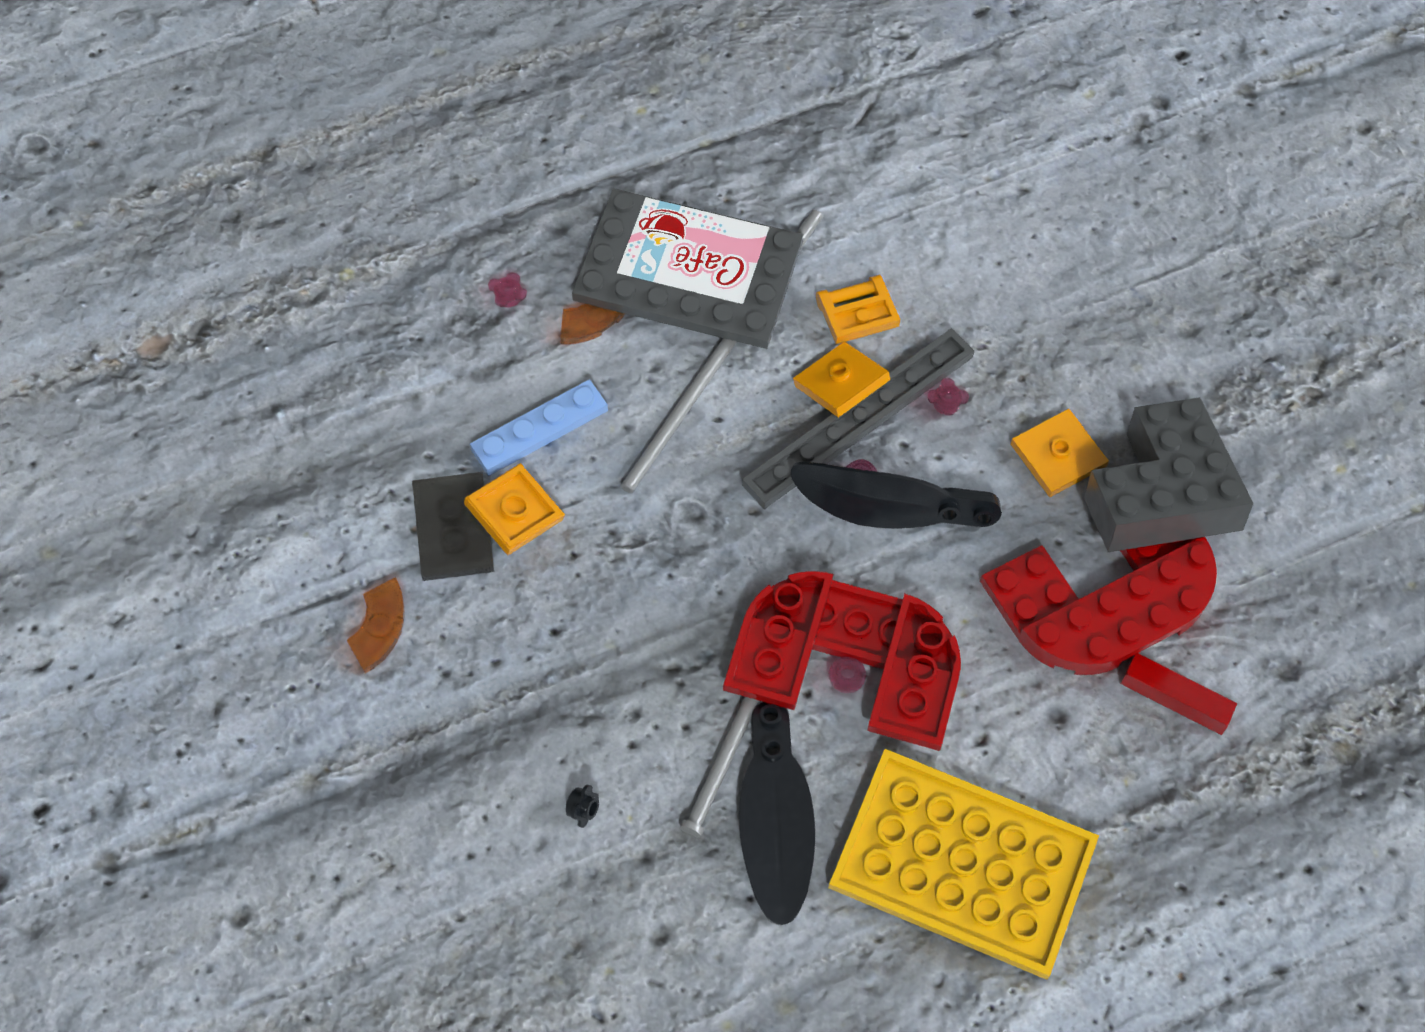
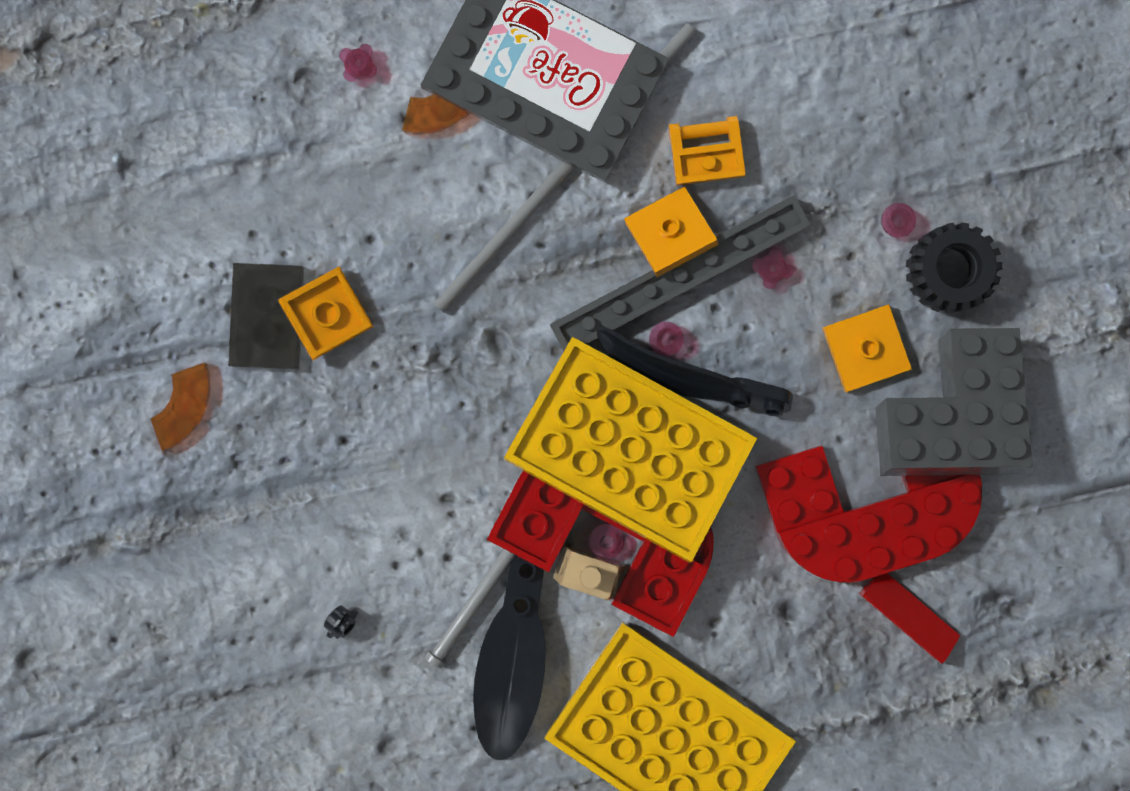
camera: 10 degrees right, 25 degrees up
light blue plate [470,379,608,476] -> none
none -> yellow plate [504,337,757,563]
none -> tan torso [553,545,626,600]
none -> clear pink plate [881,203,916,238]
none -> black tyre [905,222,1003,313]

